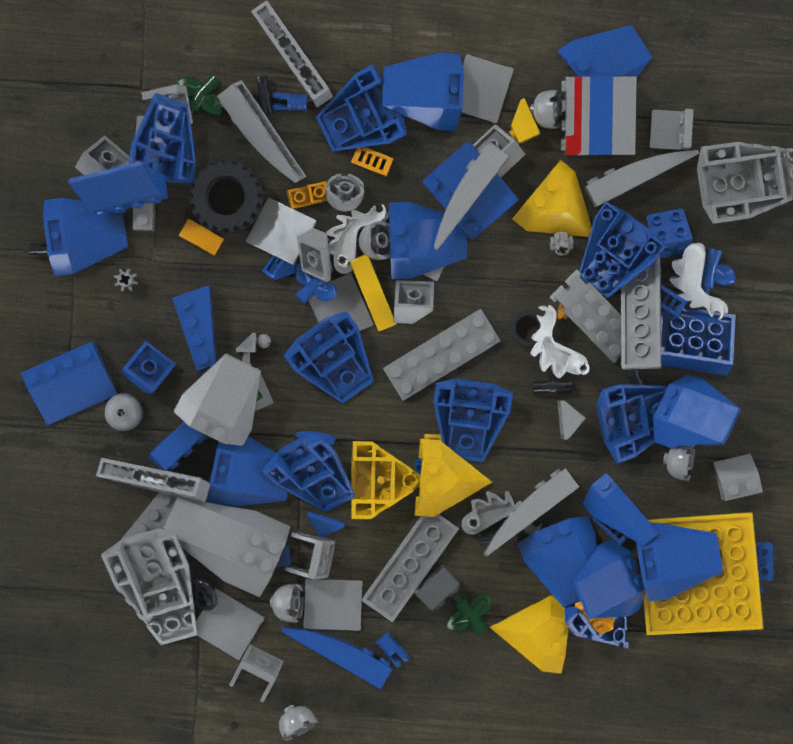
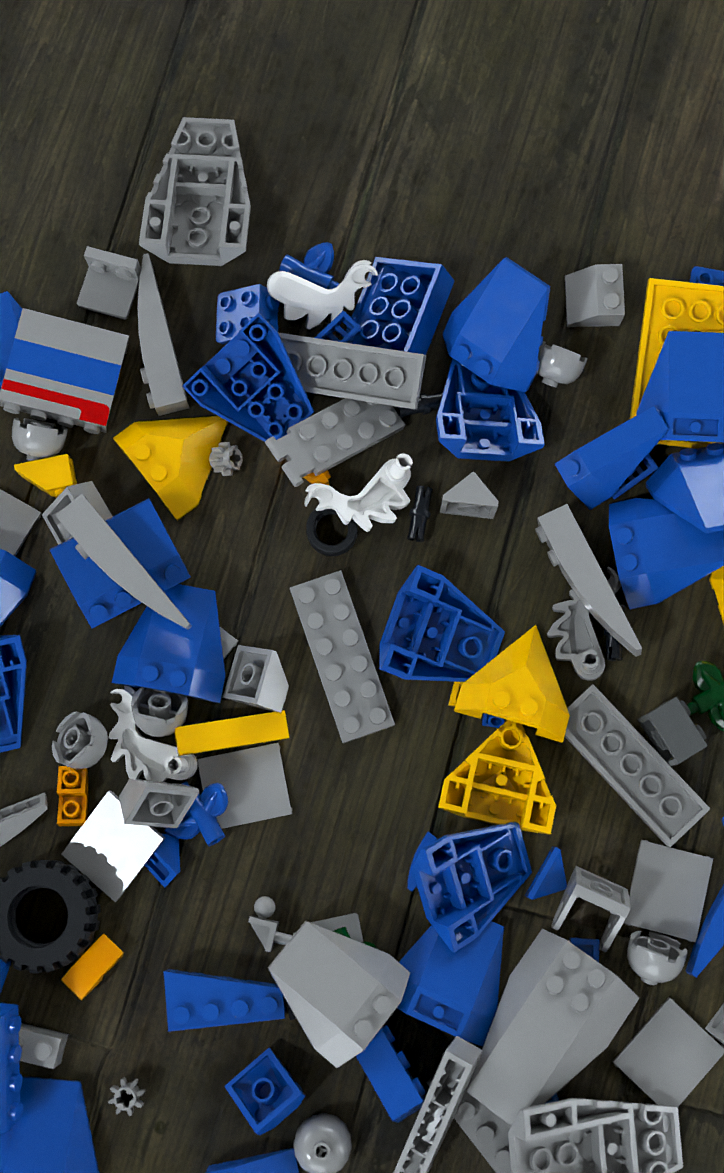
camera: 75 degrees left, 10 degrees down
black piece [191,578,217,611] -> none
blue wedge [284,311,374,404] -> none
light orange slope [351,147,394,177] -> none

